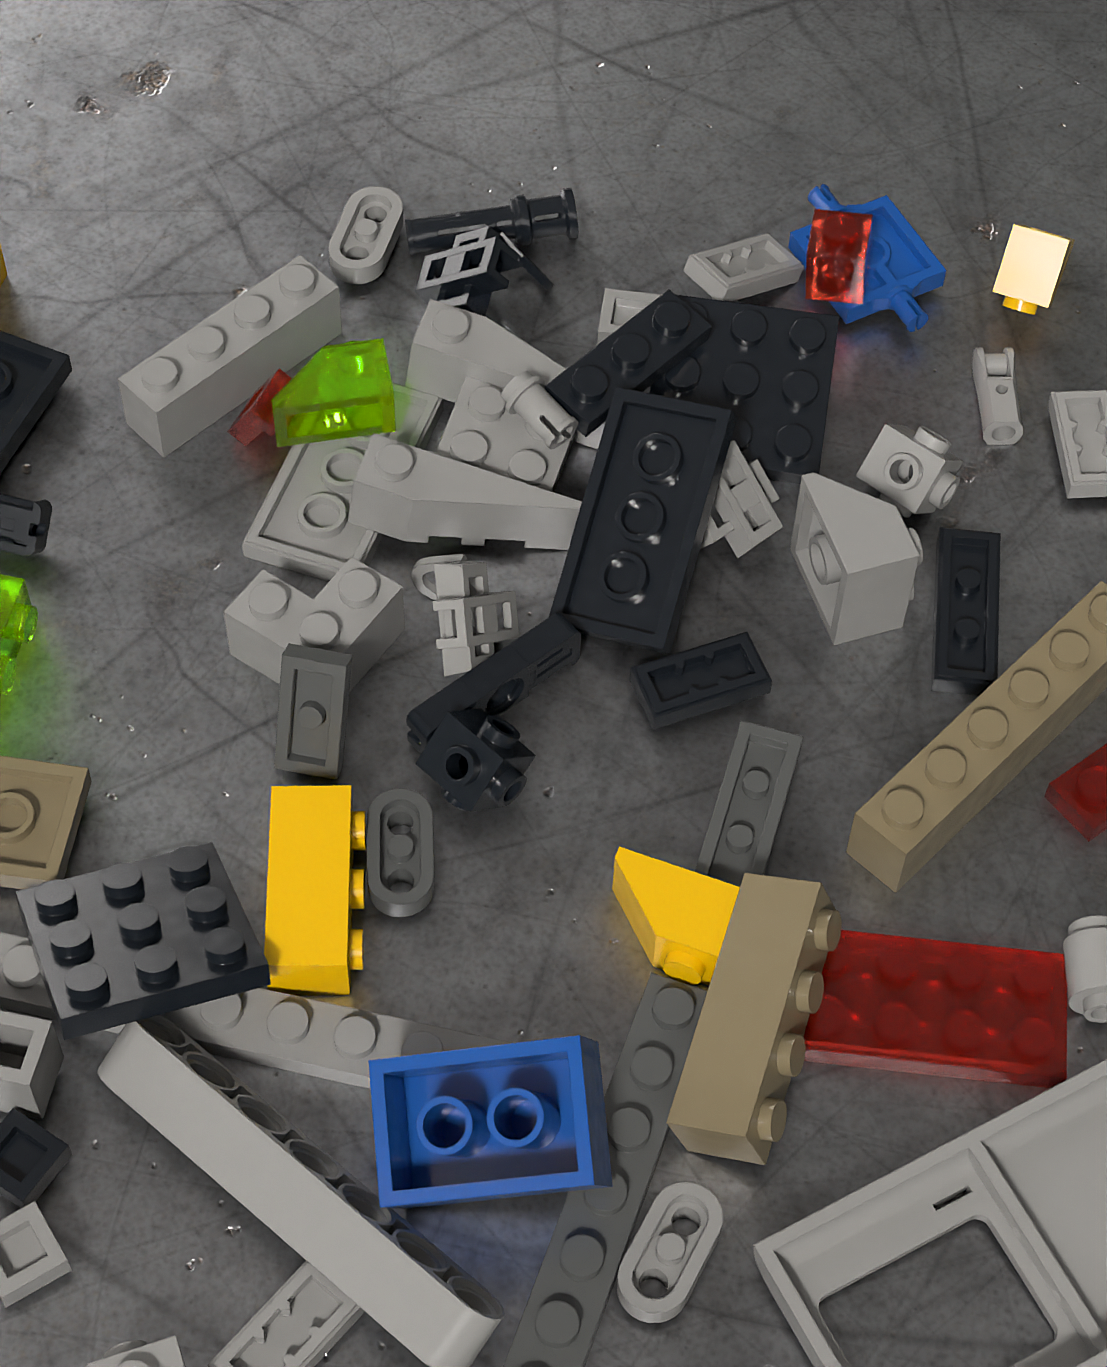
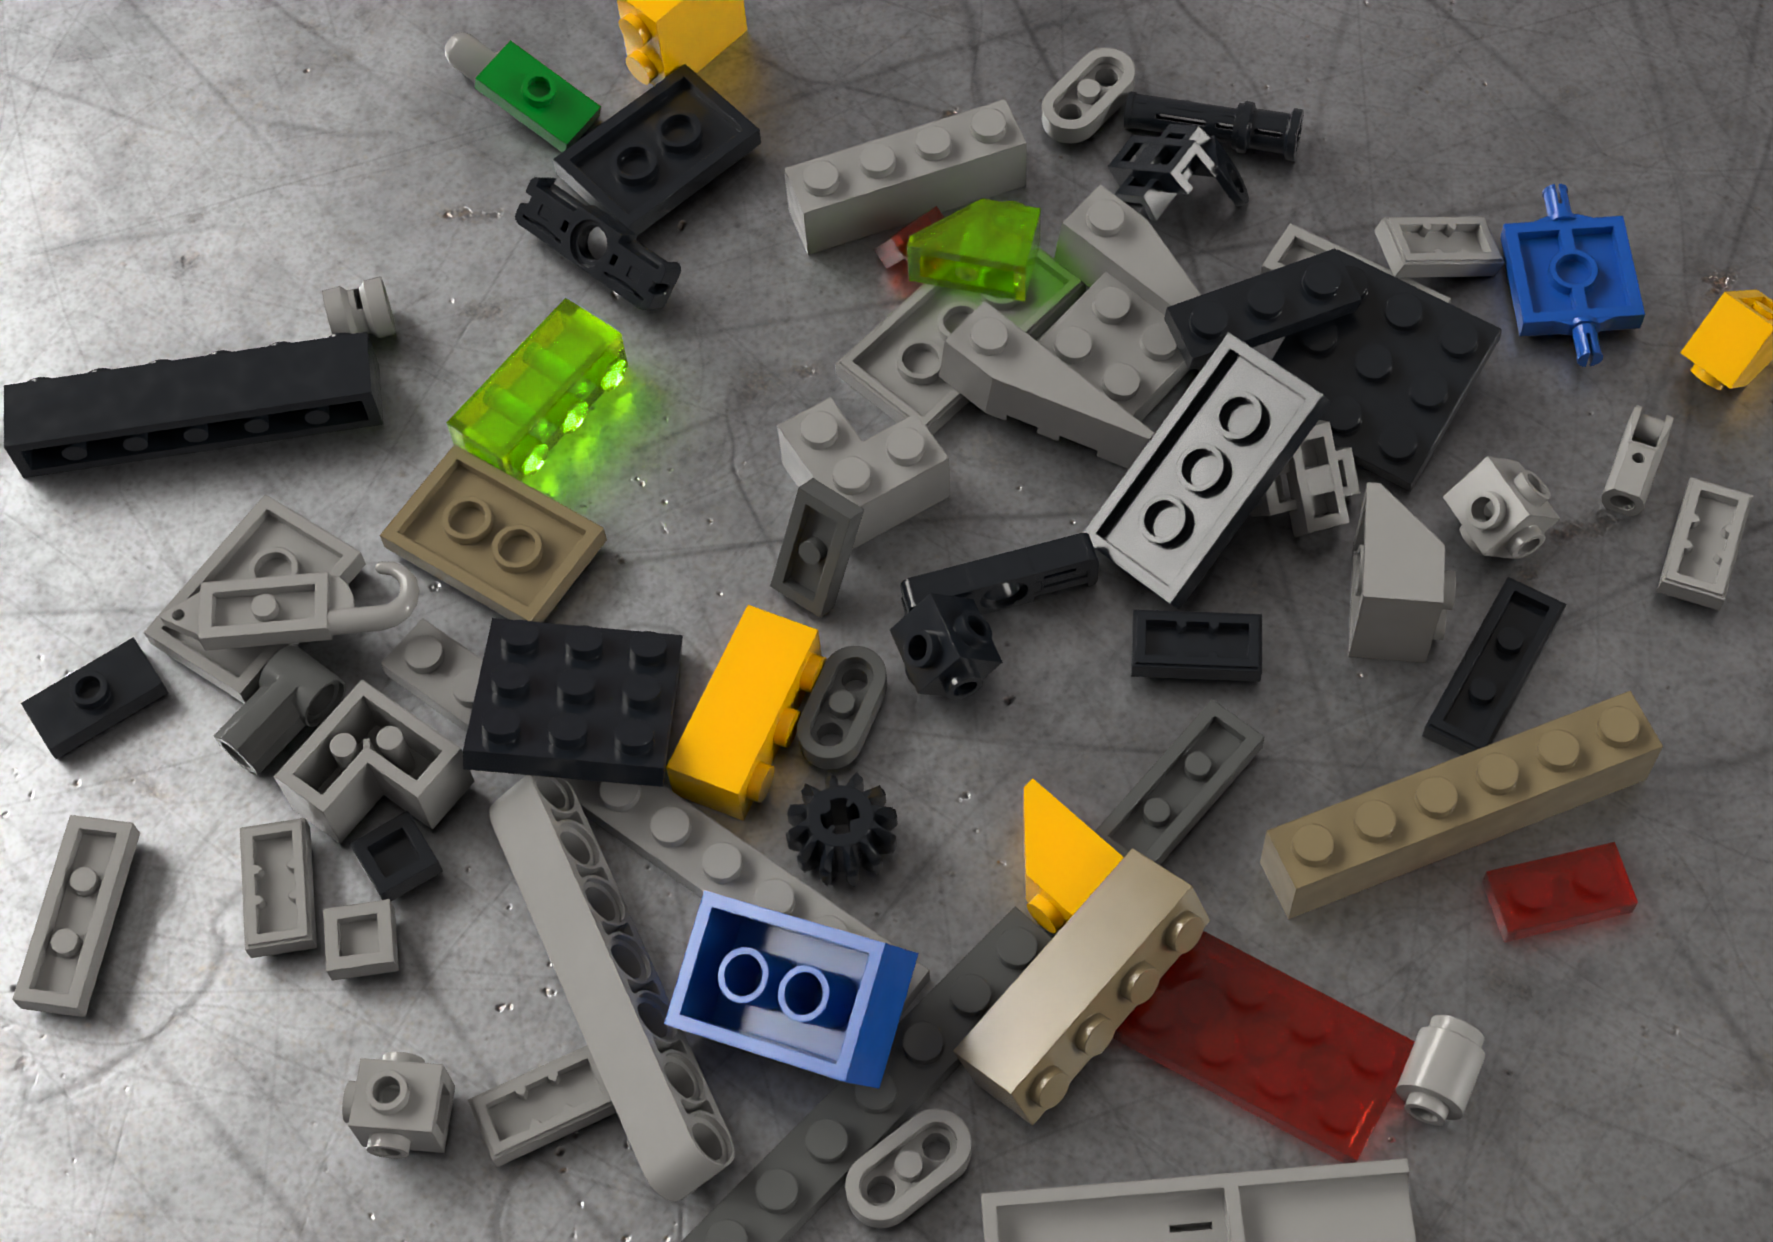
camera: 30 degrees right, 5 degrees up
light grey piece [411,554,519,677] -> none
light grey pin [501,371,579,449] -> none
clear red brick [805,209,873,305] -> none
none -> black gear [786,771,898,887]

